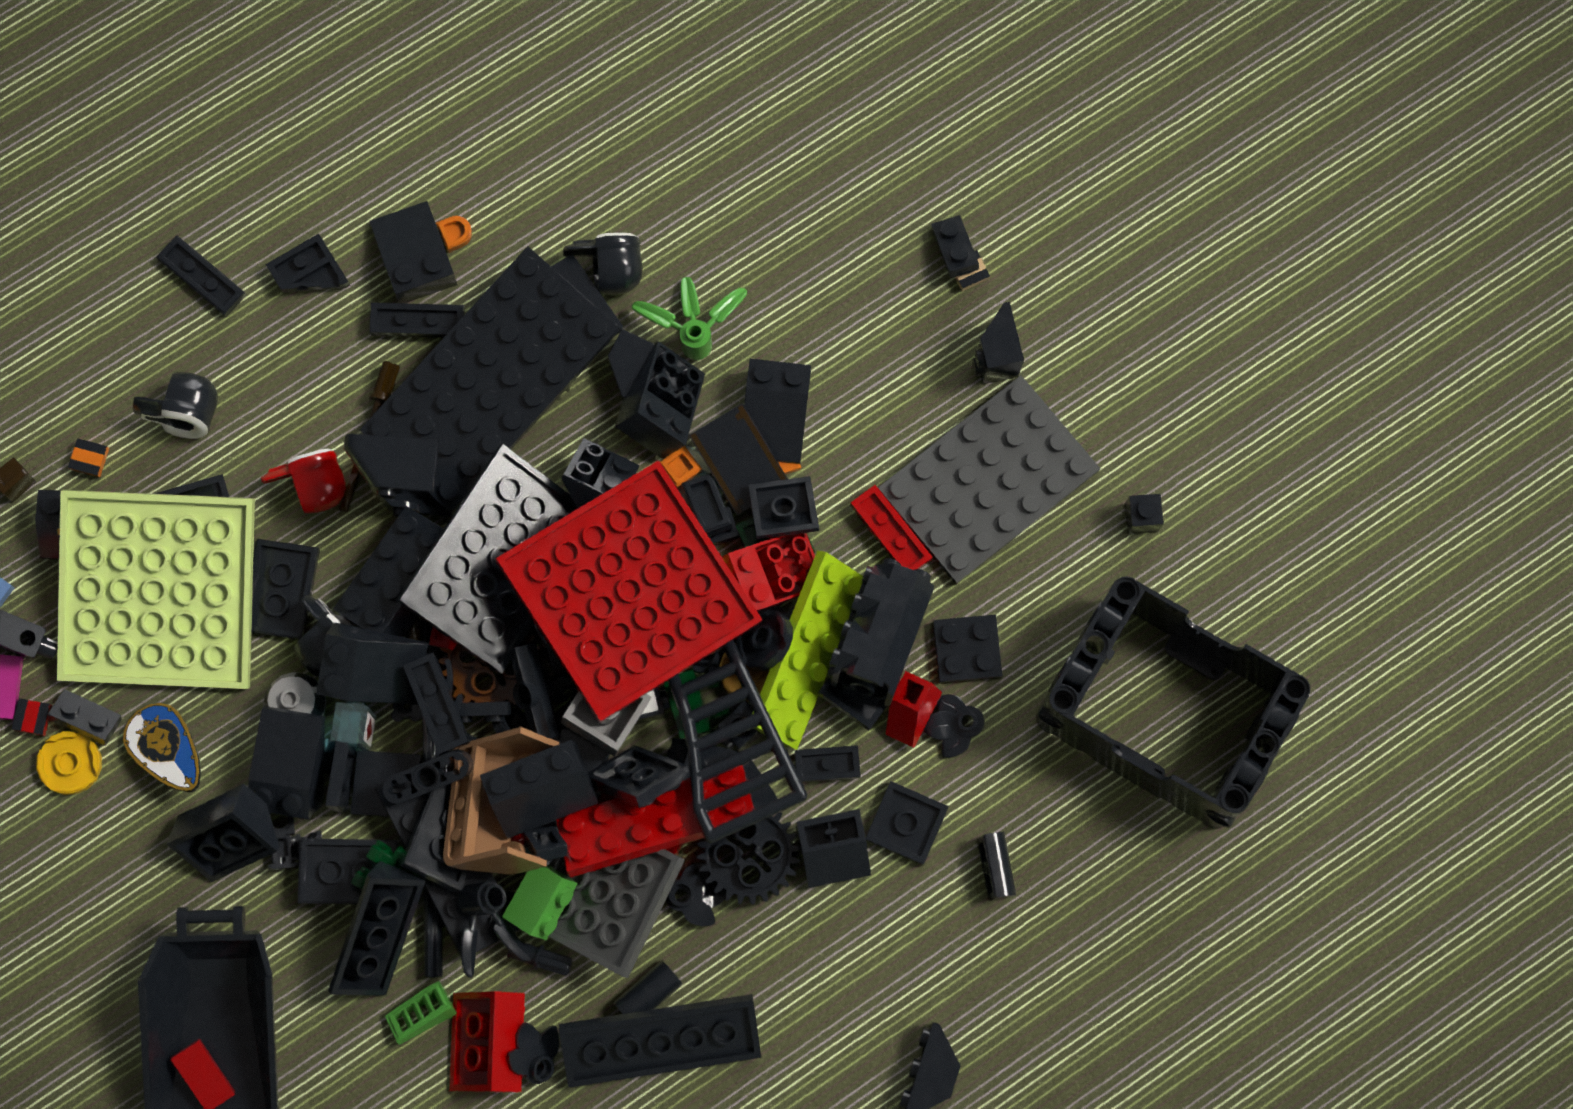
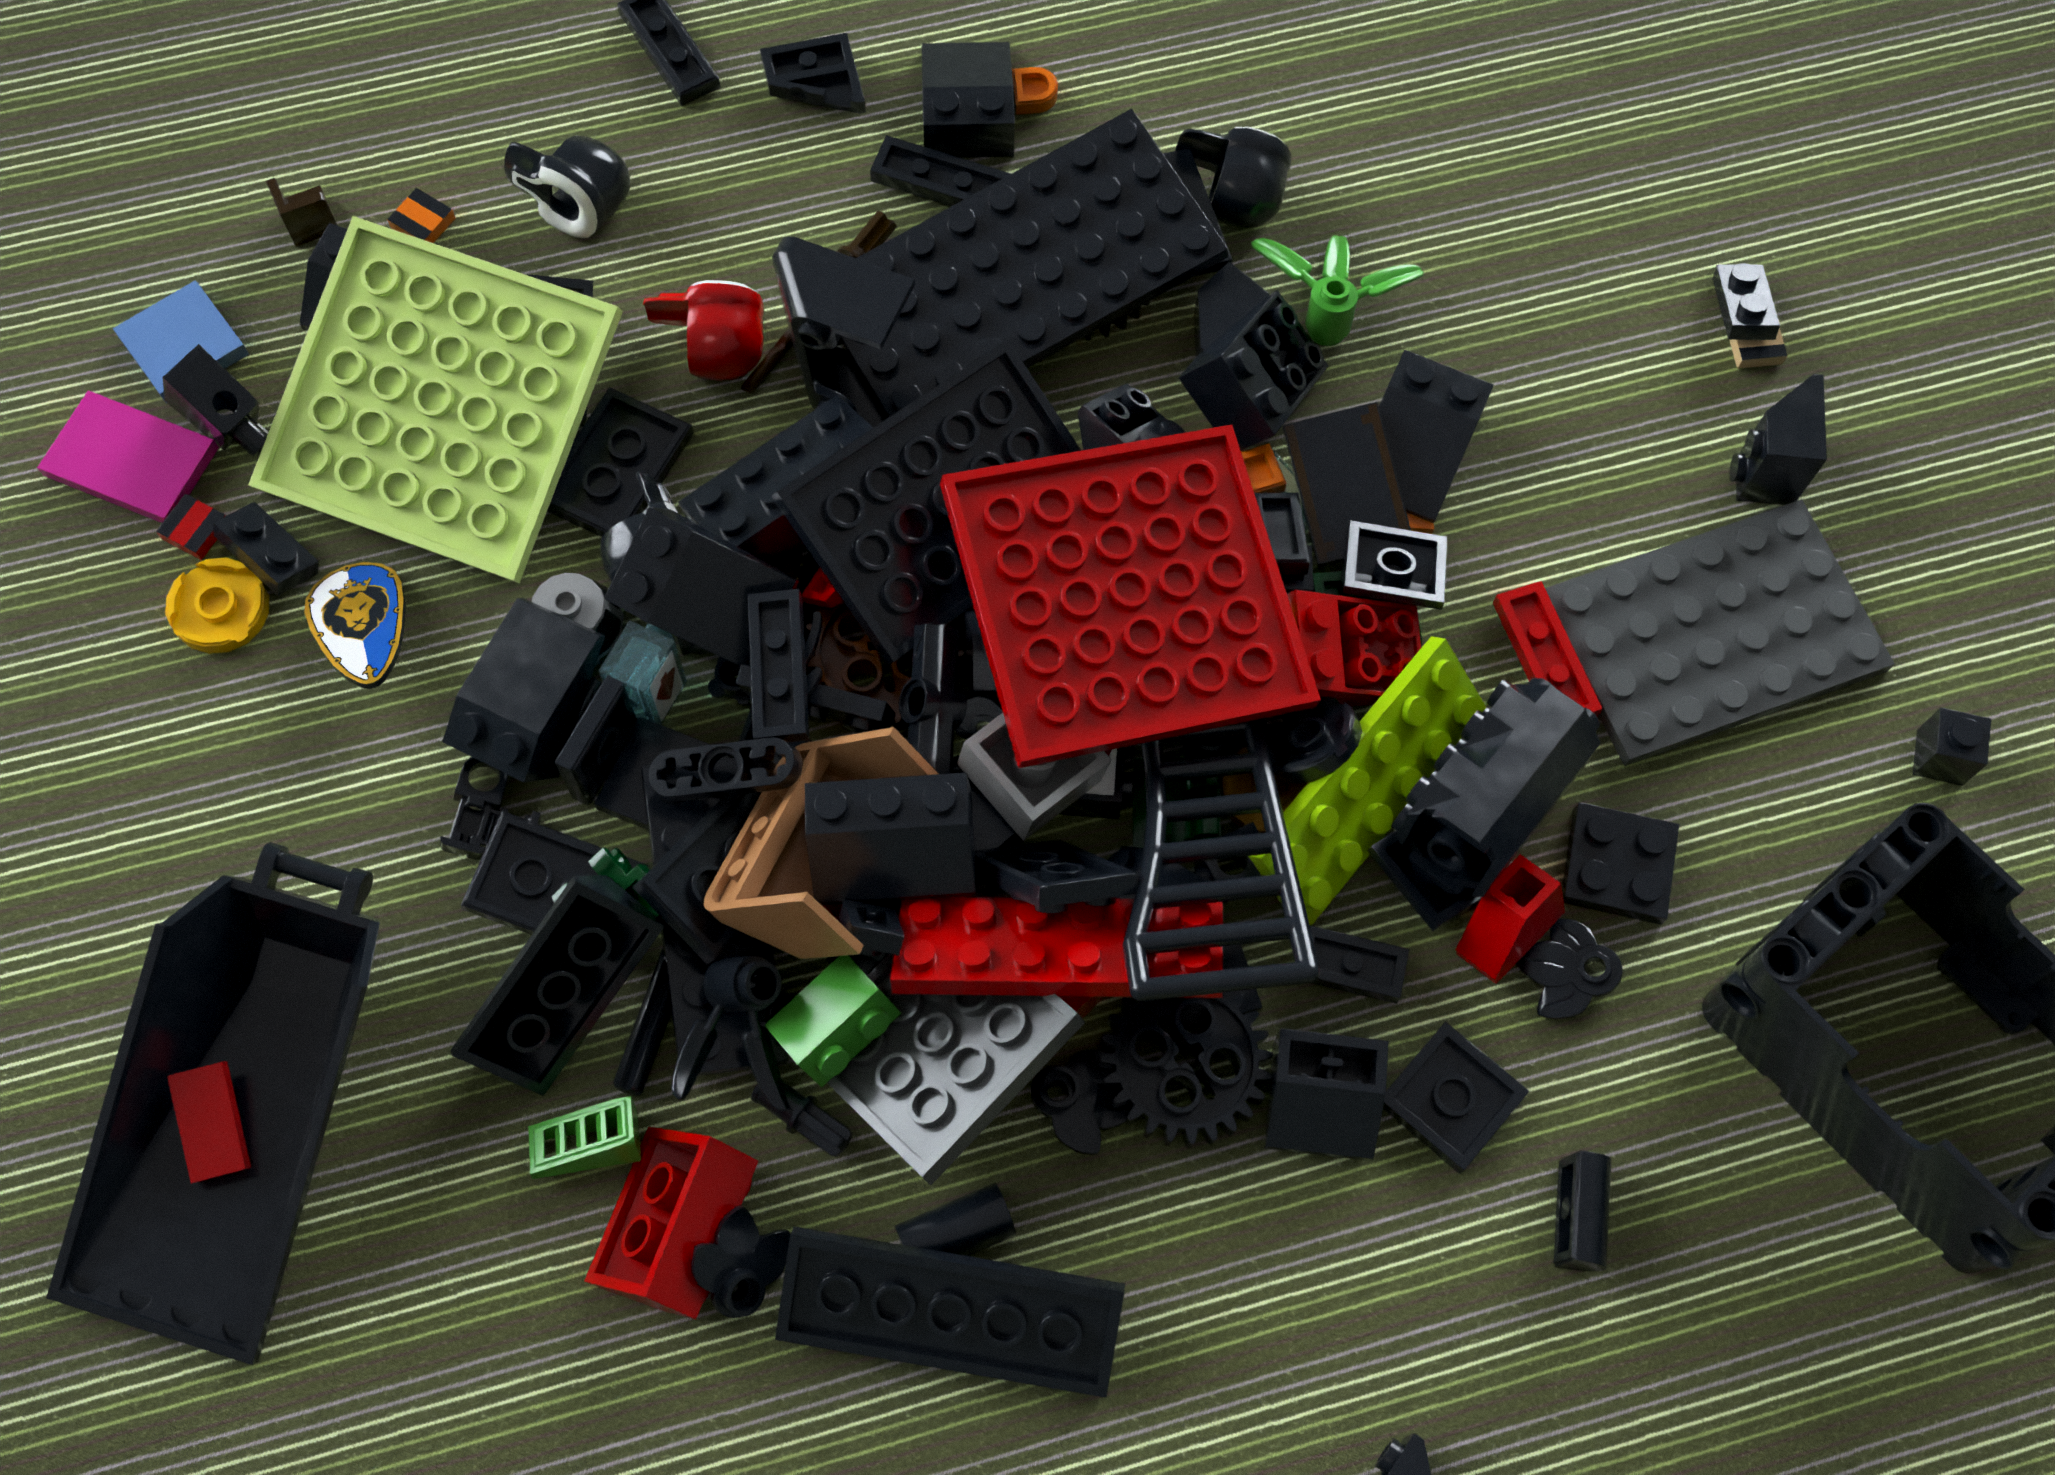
camera: 20 degrees right, 10 degrees down
black slope [166,784,280,882] -> none

